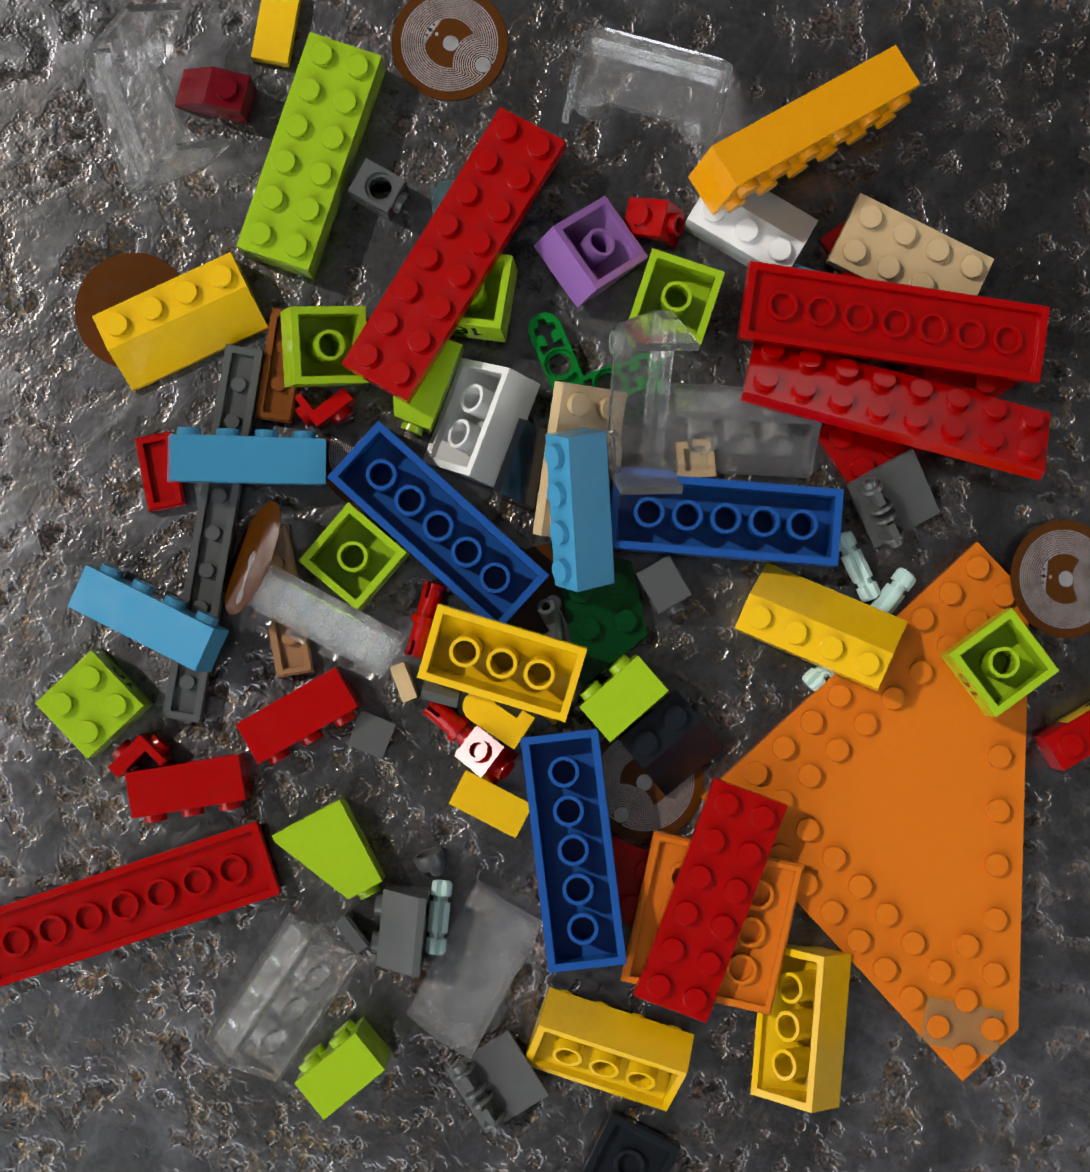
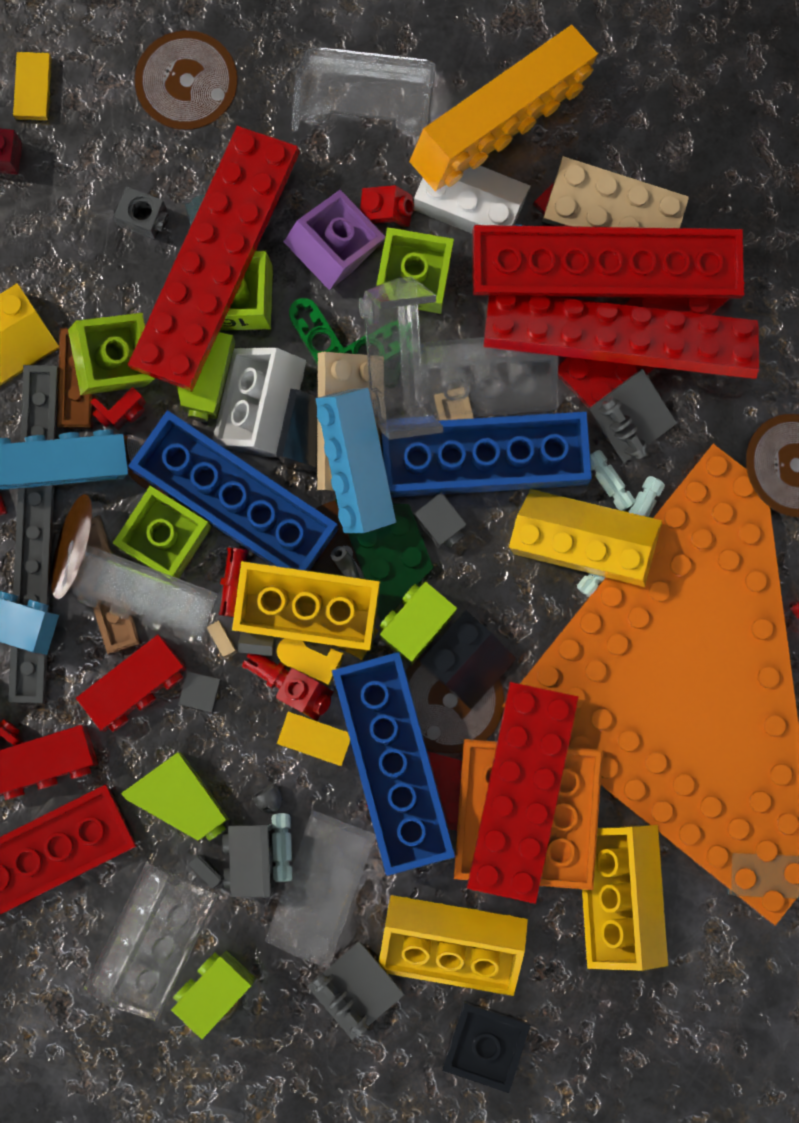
camera: 10 degrees left, 5 degrees down
lime brick [236,32,386,280] -> none
lime brick [940,608,1059,717] -> none

